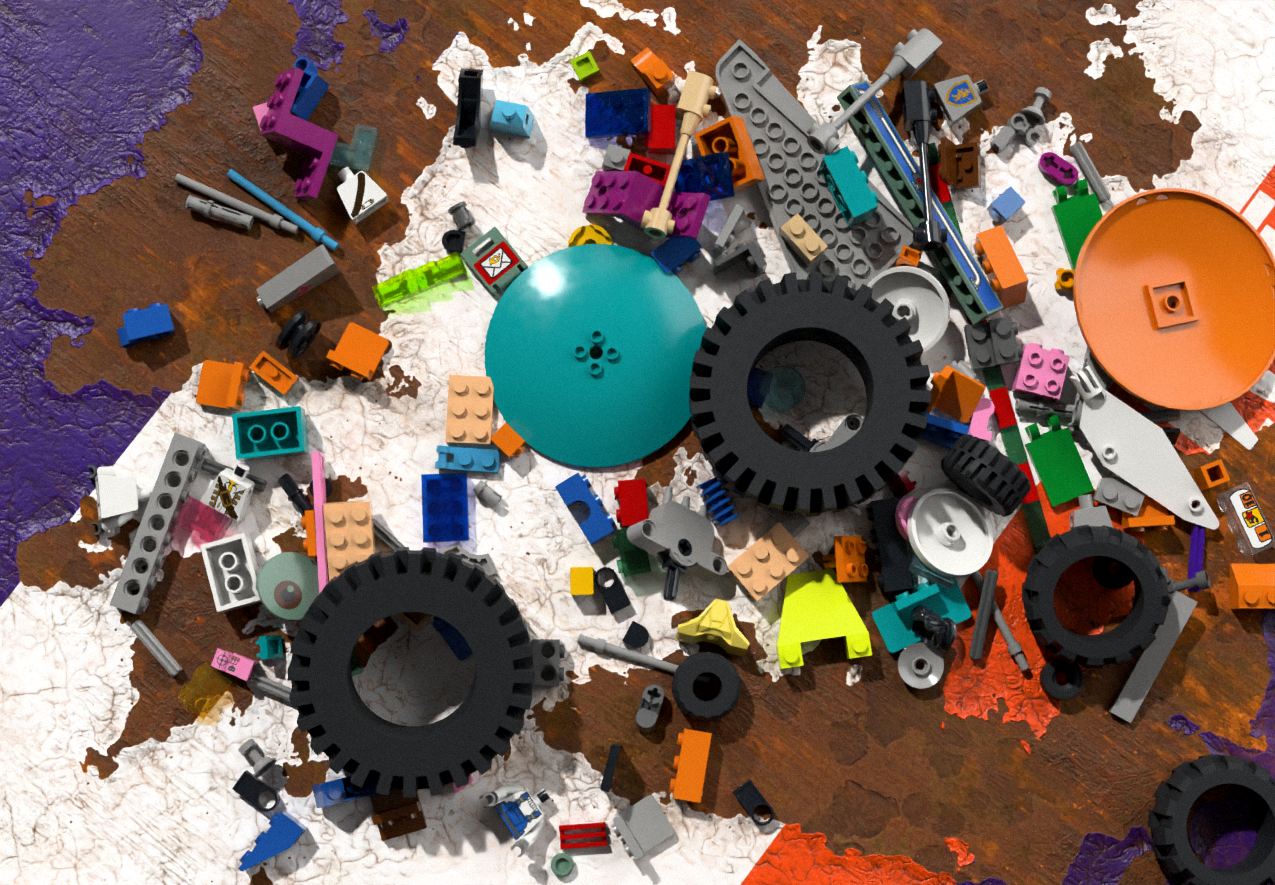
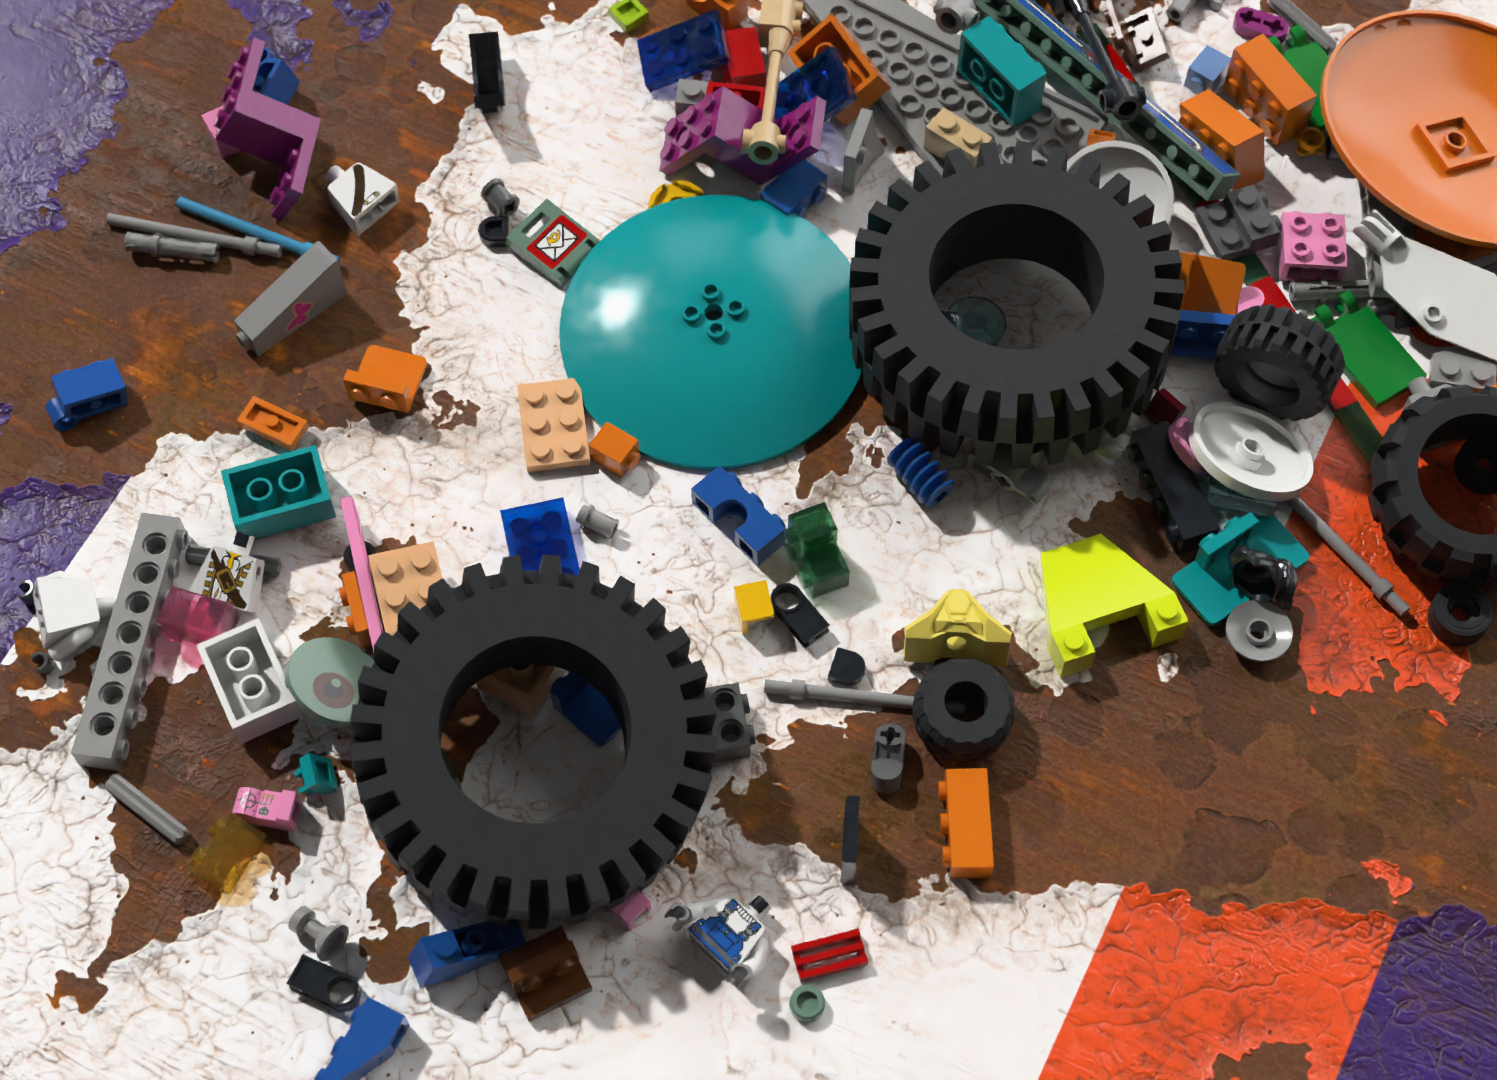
camera: 10 degrees left, 20 degrees down
orange bracket [196,360,250,411] -> none
light grey axle [250,674,292,702] -> none
black wheel [275,310,322,360] -> none
black axle [278,474,314,516] -> none
clear light blue plate [328,124,379,173] -> none
clear neon green slope [372,252,467,308] -> none
dark azure plate [435,445,500,474] -> none
medium azure torso [489,100,534,138] -> none
light grey bracket [611,795,674,860] -> none
red brick [614,478,649,528] -> none
light grey piece [627,486,728,602] -> none
dark grey bracket [713,241,767,277] -> none
light nougat brick [727,522,810,602] -> none
black piece [733,779,774,826] -> none
orange plate [823,536,868,583] -> none
dark grey axle [969,570,999,660] -> none
none -> orange brick [1224,34,1317,147]

